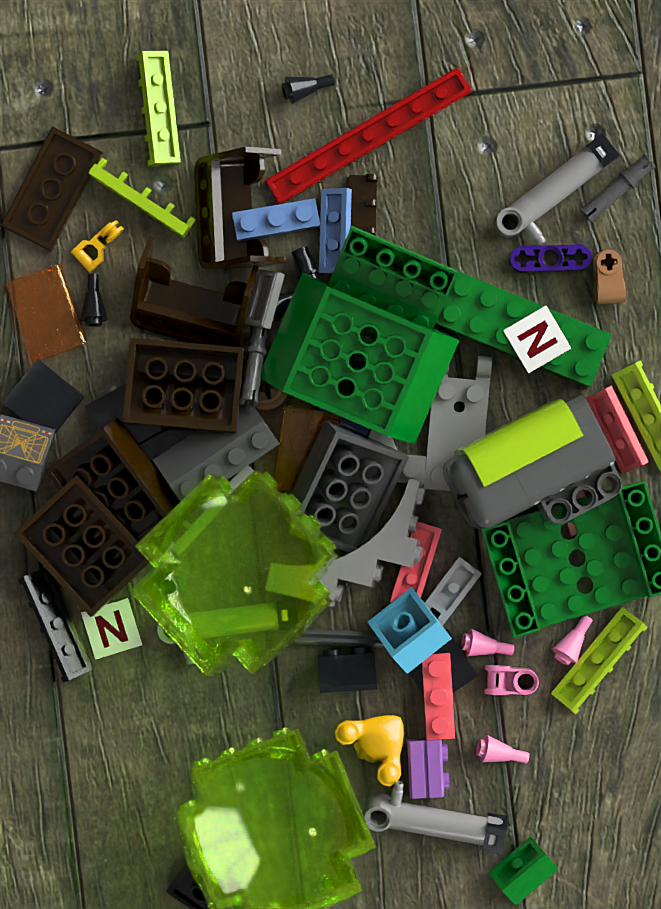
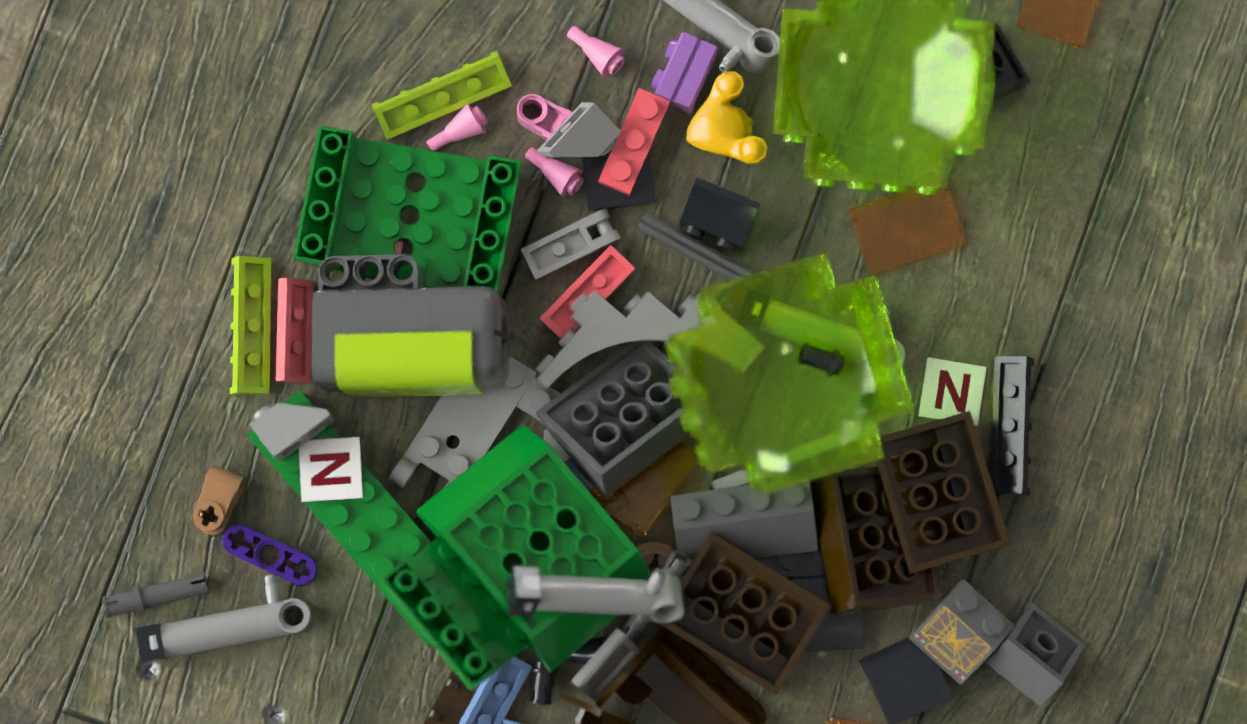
camera: 150 degrees left, 5 degrees down
medium azure slope [368,587,452,674] -> none
none -> light grey slope [249,403,335,463]
none -> light grey piece [505,566,685,623]
none -> light grey slope [537,102,621,157]
none -> black pin [798,343,845,377]
none -> clear orange piece [848,178,967,276]

